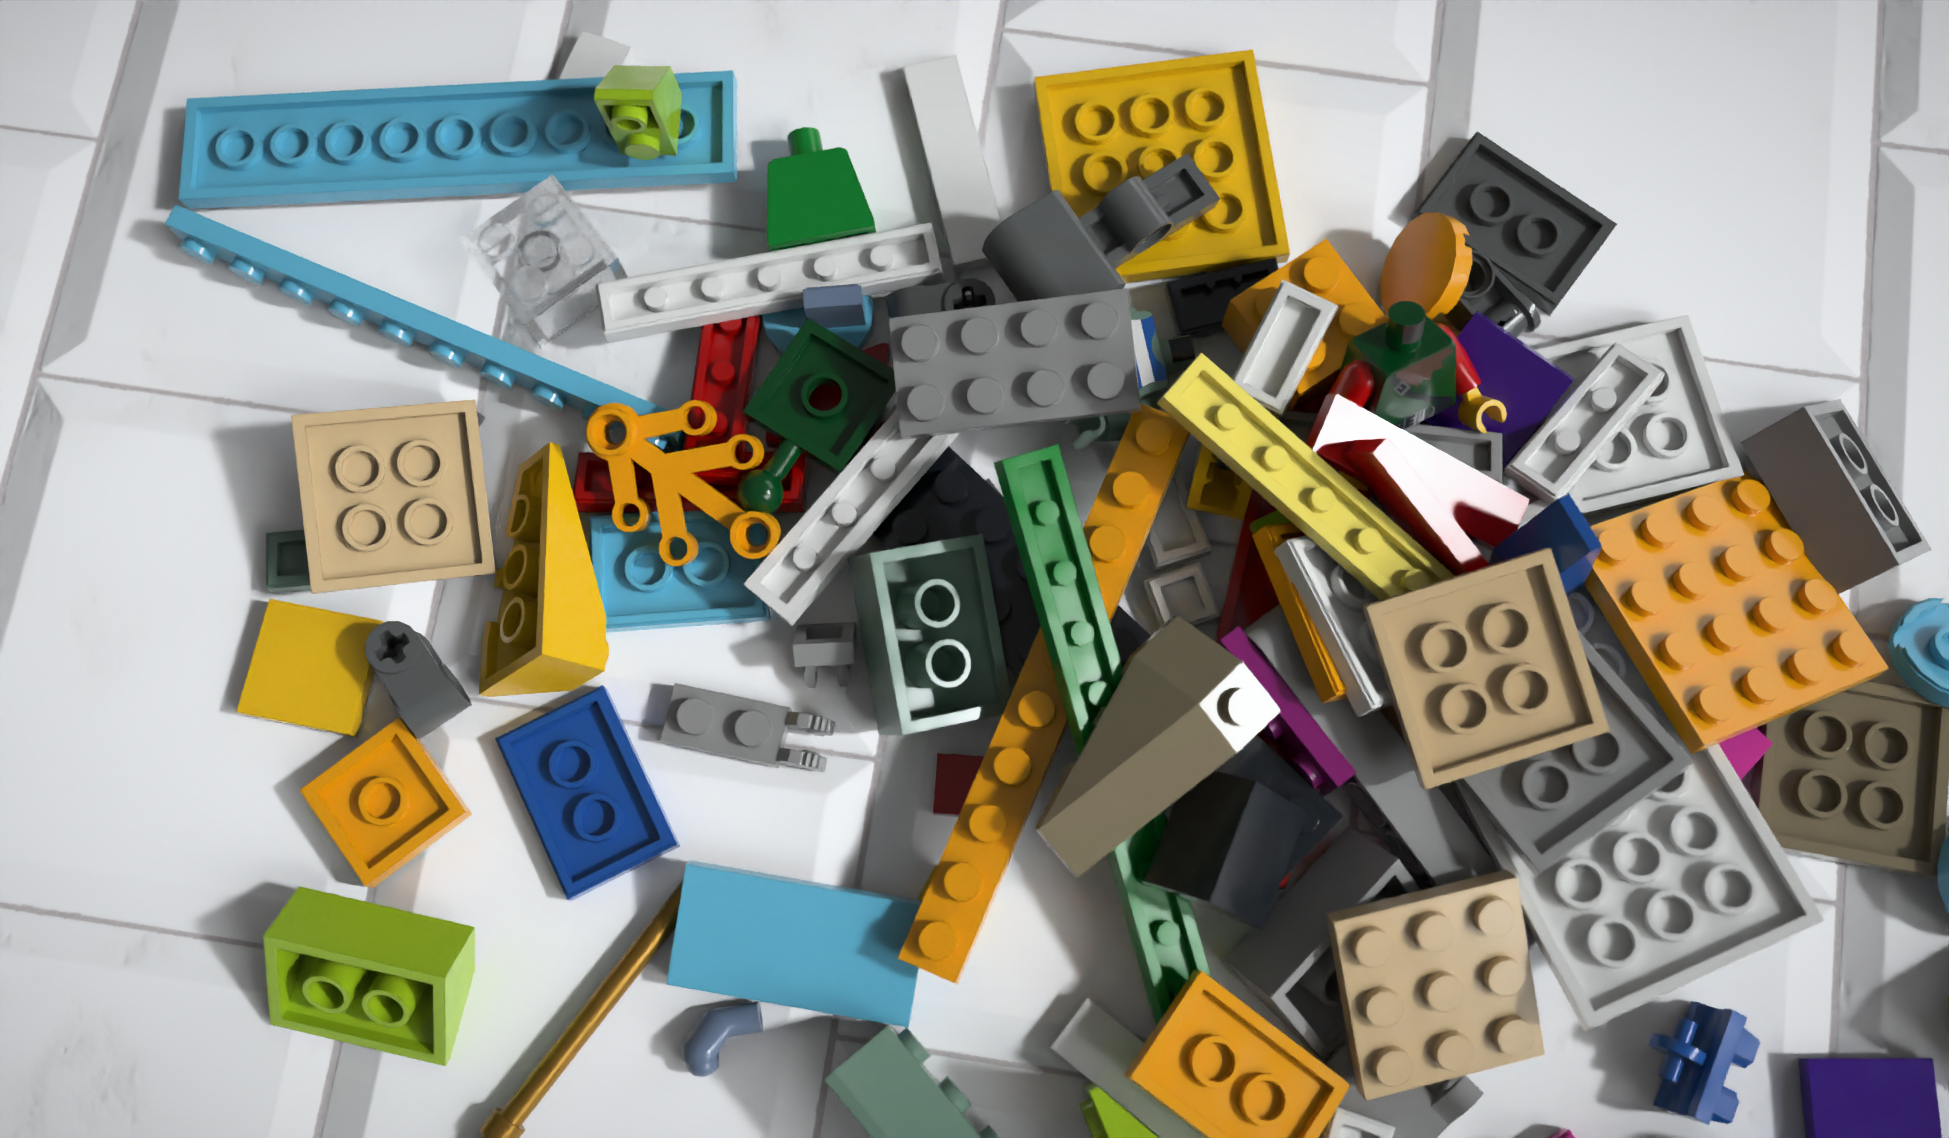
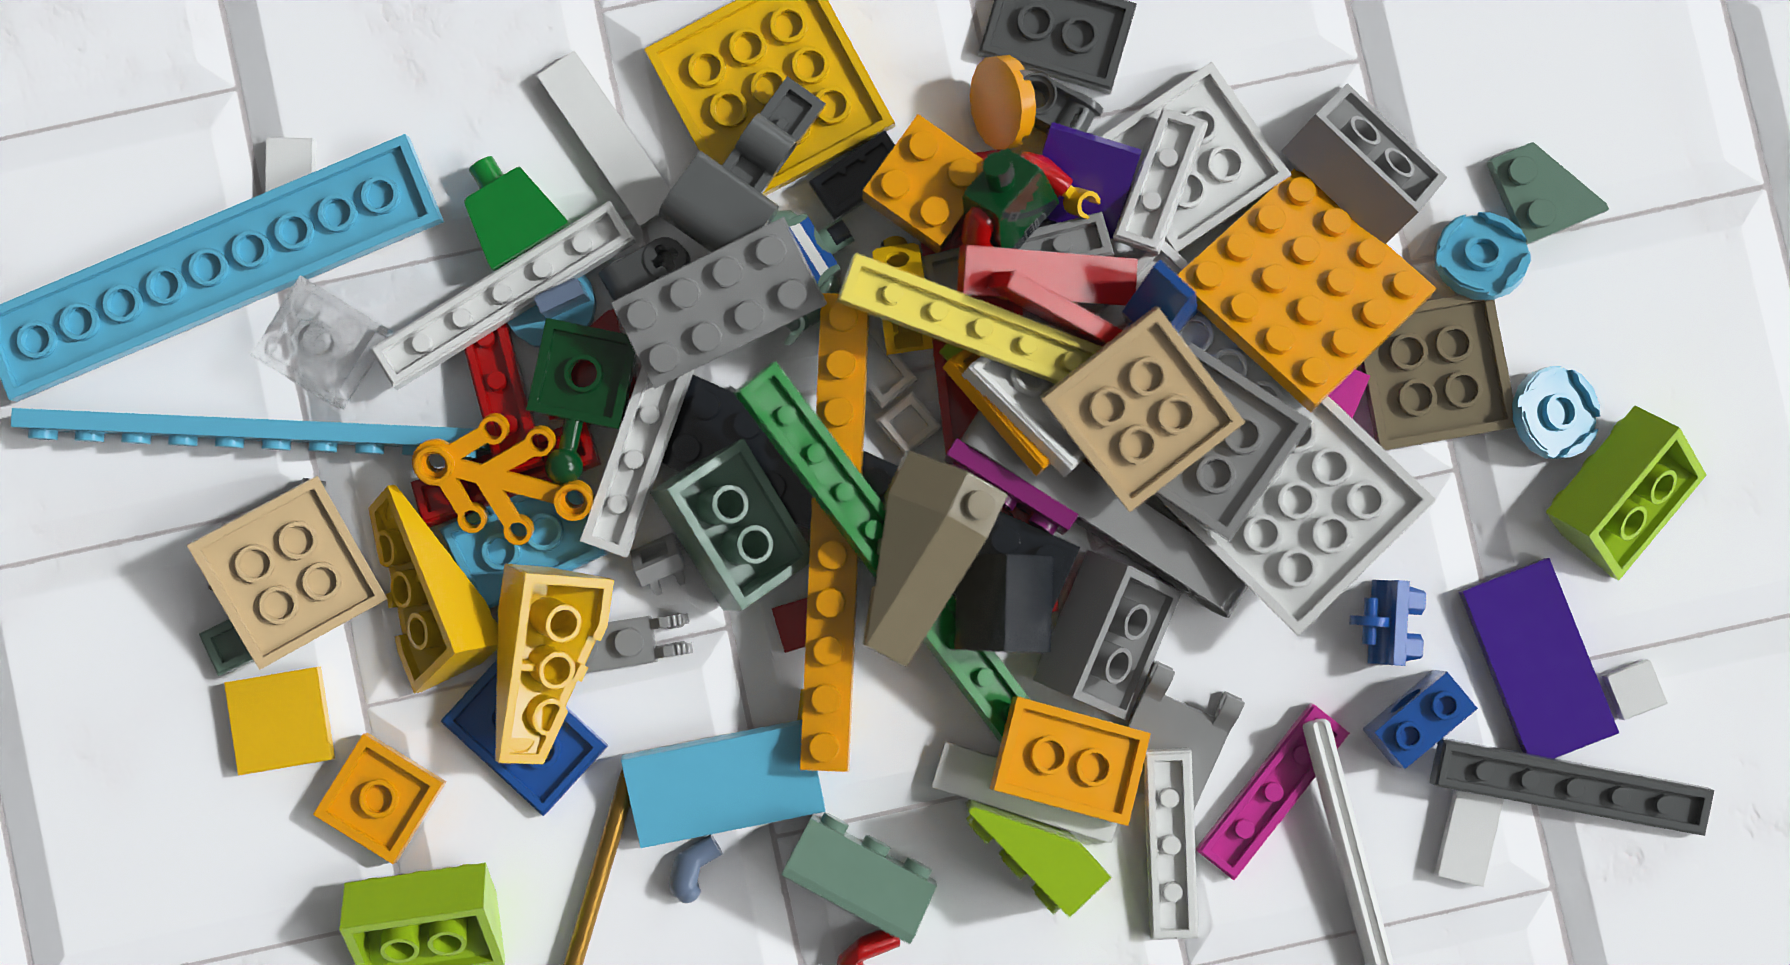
camera: 25 degrees left, 10 degrees up
dark grey piece [365,621,472,739] -> none
lime slope [594,65,682,160] -> none
white tile [1232,280,1338,417] -> none
tan plate [1326,869,1545,1101] -> none
none -> yellow wedge [495,564,614,764]

